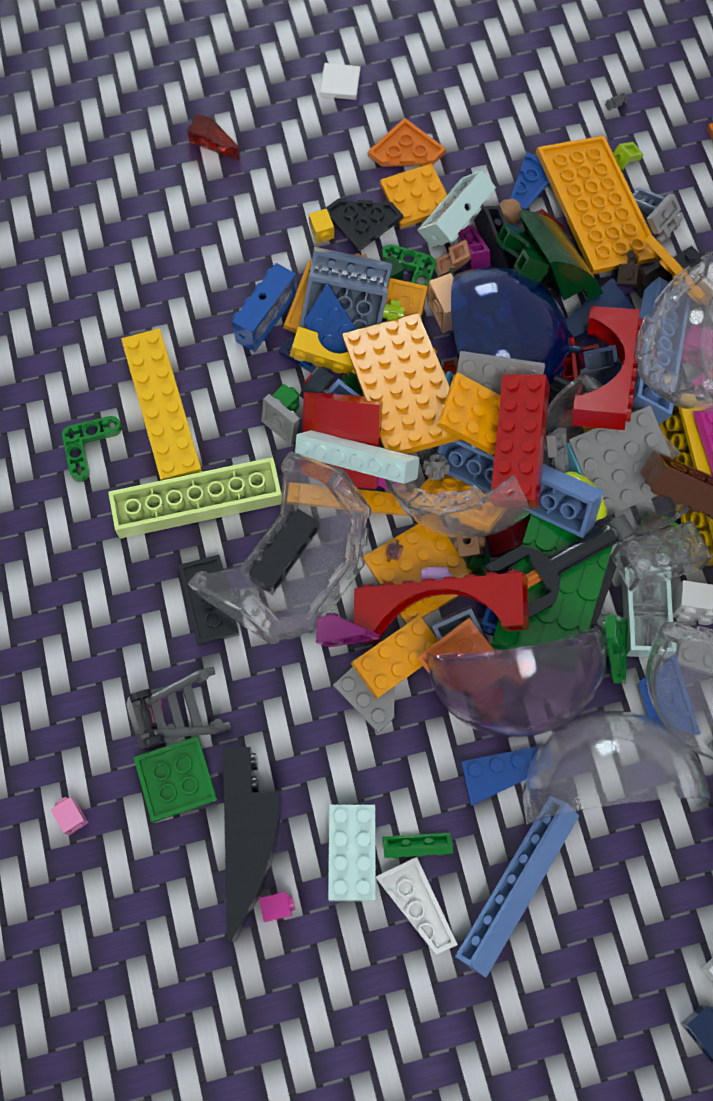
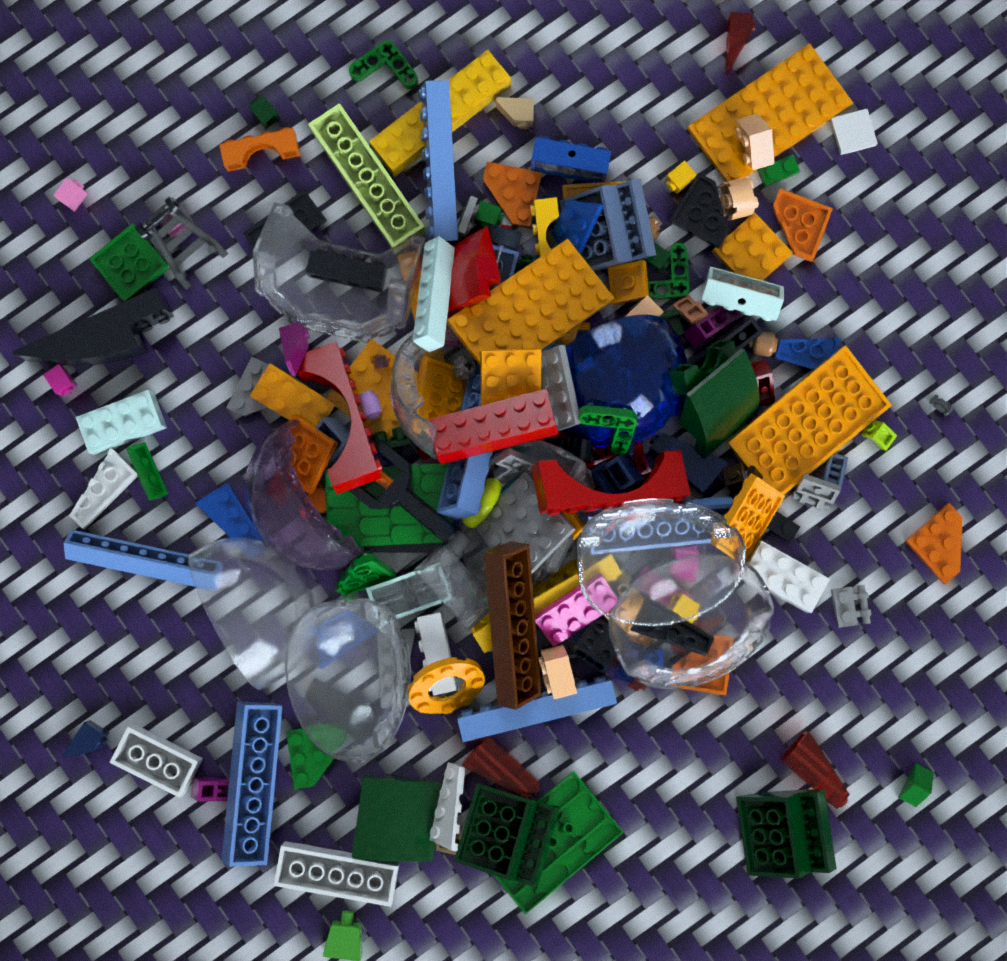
camera: 70 degrees right, 15 degrees up
lime gear [382,300,404,322] -> none
none -> orange arch [219,127,301,172]
none -> dark green brick [249,95,280,130]
none -> medium blue brick [418,80,458,242]
none -> orange plate [483,162,542,229]
none -> tan slope [496,97,534,129]
none -> green beam [579,405,637,455]
none -> light orange plate [687,43,853,182]
none -> light nougat brick [718,178,758,221]
none -> light nougat brick [734,114,774,170]
none -> green plate [757,154,801,187]

